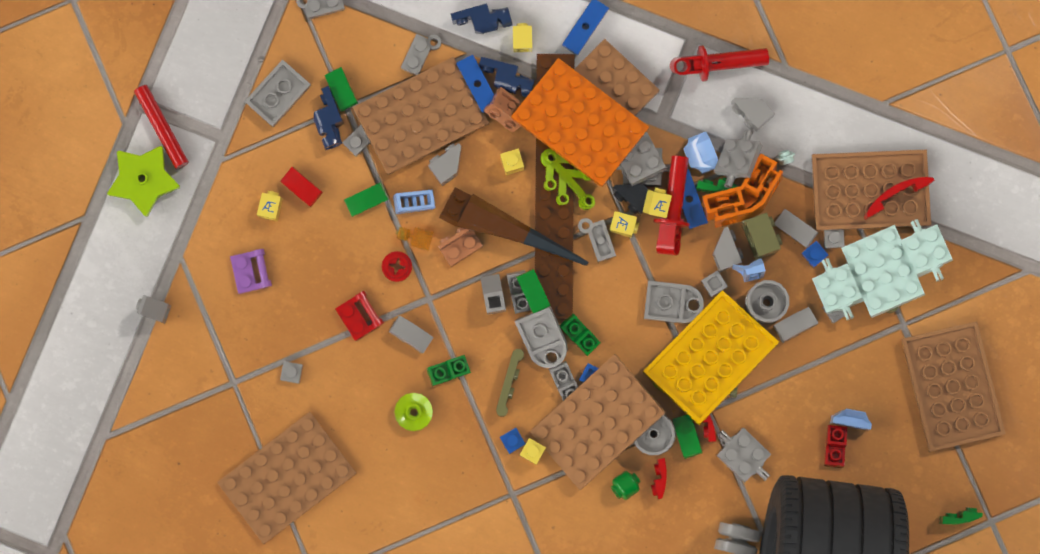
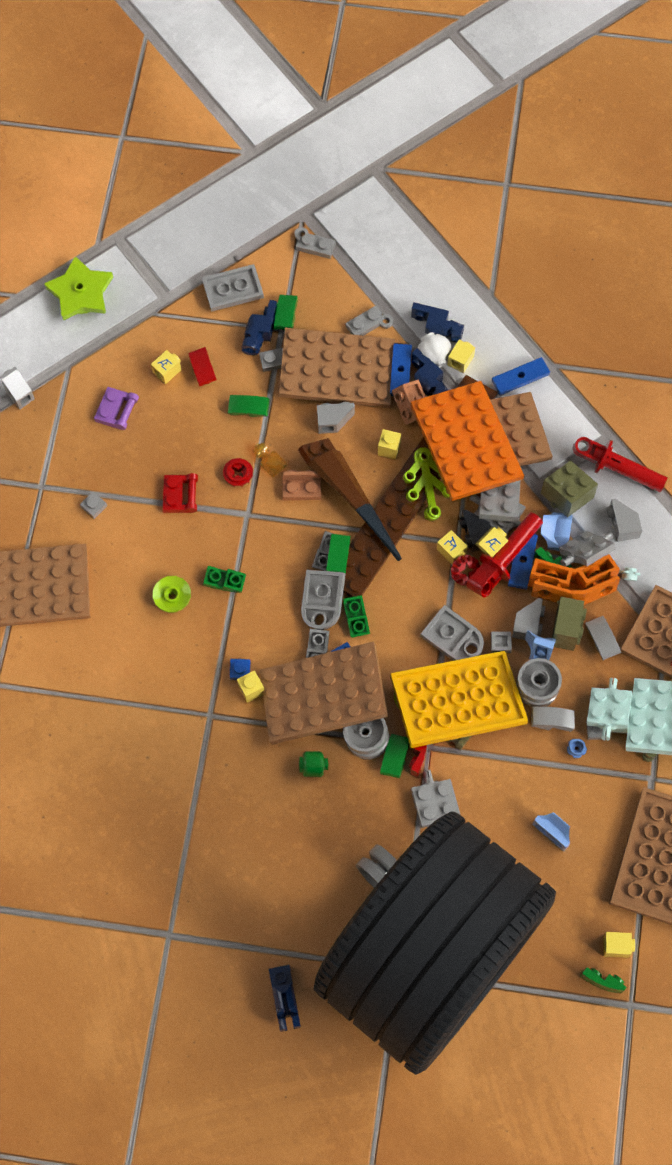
camera: 30 degrees right, 15 degrees down
red piece [134,85,189,170] -> none
light grey slope [388,316,434,353] -> none
light blue slope [393,190,435,214] -> none
light grey slope [480,274,506,315] -> none
olive plate [496,349,524,417] -> none
light grey hinge [578,218,616,262] -> none
red slope [651,458,667,499] -> none
blue plate [801,241,828,268] -> none
light grey plate [823,229,845,249] -> none
red slope [824,425,848,468] -> none
none -> white plant [417,332,452,368]
none -> red gear [451,555,480,586]
none -> olive brick [540,461,598,517]
none -> medium blue plate [567,739,587,758]
none -> light yellow brick [603,932,635,958]

